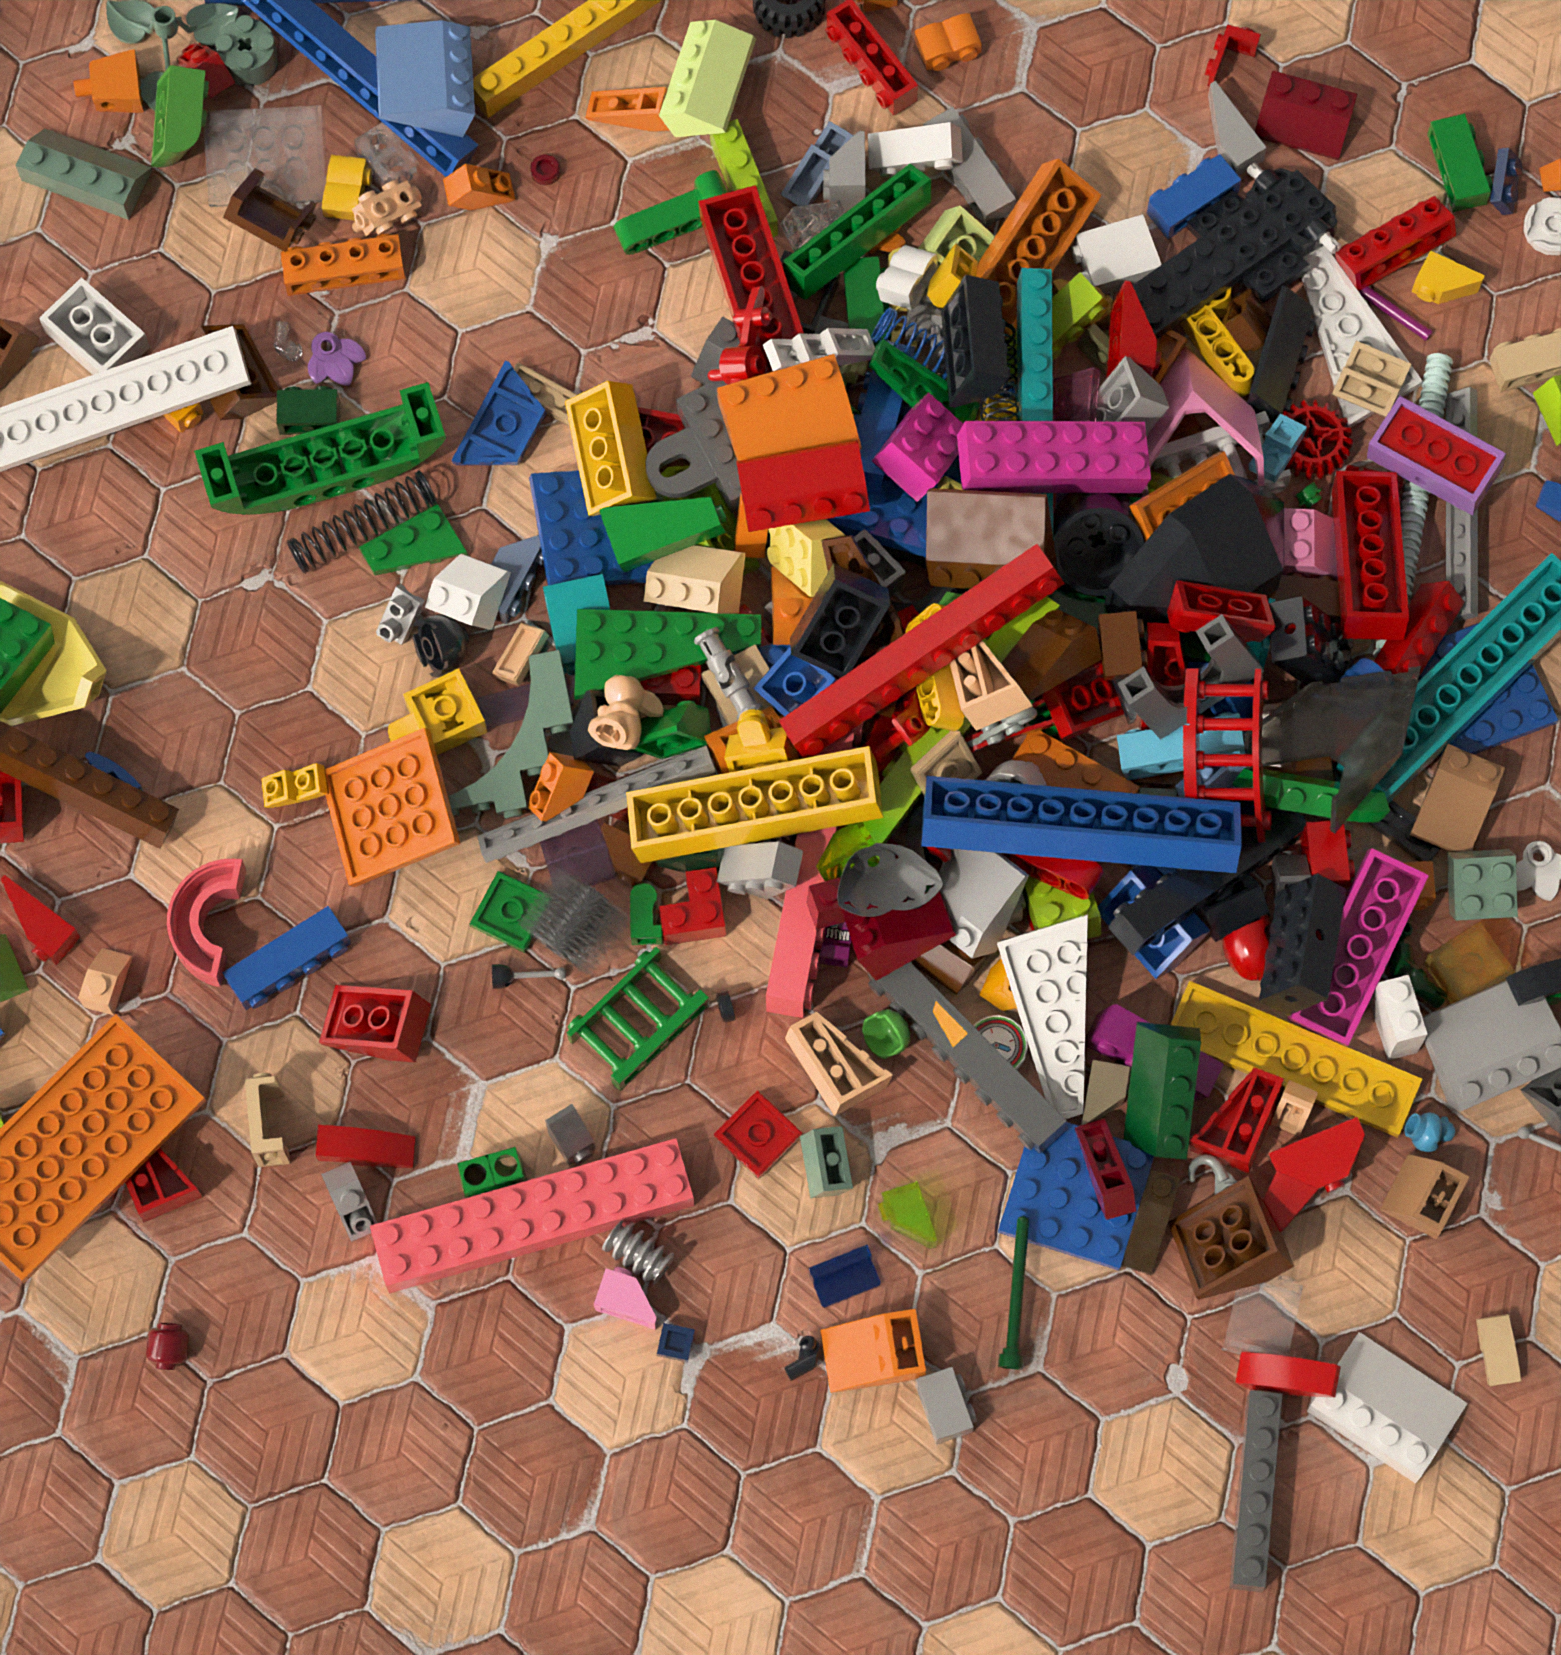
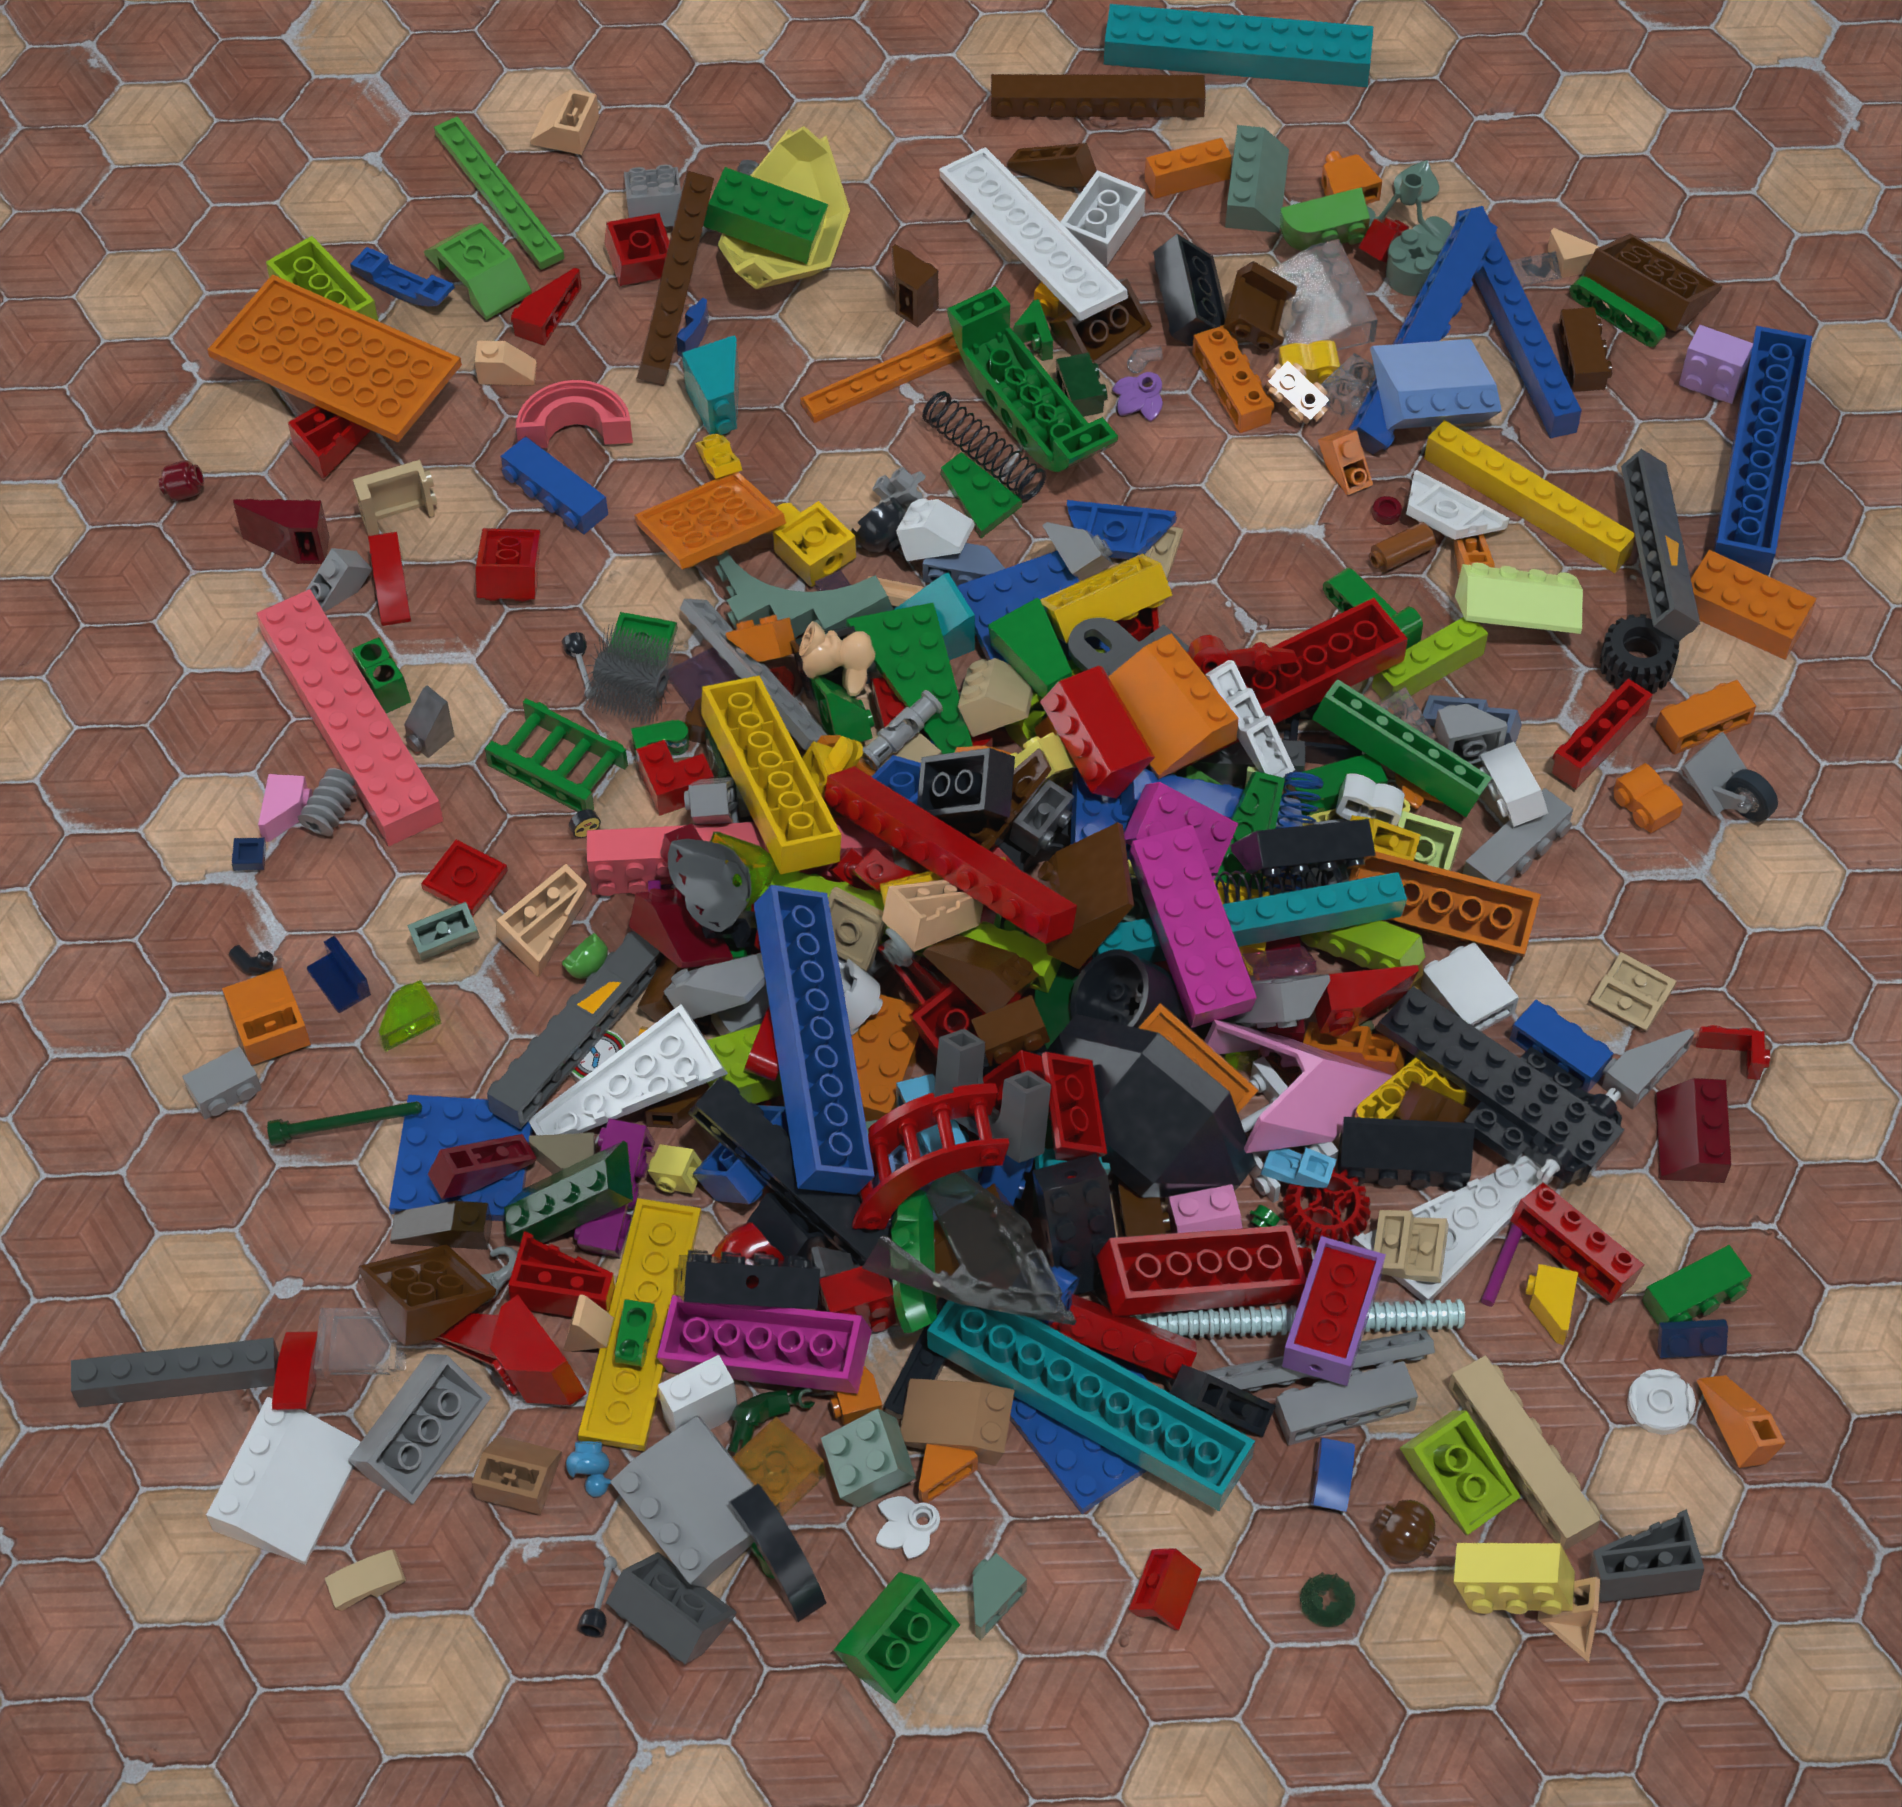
camera: 75 degrees right, 15 degrees down
none -> dark red slope [233,499,330,564]
none -> light grey slope [348,1354,491,1504]
none -> green leg [615,1299,657,1367]
none -> light yellow brick [648,1144,702,1194]
none -> teal slope [682,335,740,435]
none -> orange tile [800,332,962,423]
none -> reddish brown slope [892,244,939,327]
none -> orange slope [918,1444,978,1503]
none -> green slope [1013,299,1053,361]
none -> light grey slope [1042,522,1113,581]
none -> orange brick [1145,138,1232,199]
none -> black slope [1153,234,1232,346]
none -> black slope [1170,1364,1276,1437]
none -> light grey brick [1275,1361,1418,1446]
none -> dark orange brick [1369,522,1436,572]
none -> white wing [1406,470,1510,540]
none -> tan slope [1590,952,1677,1032]

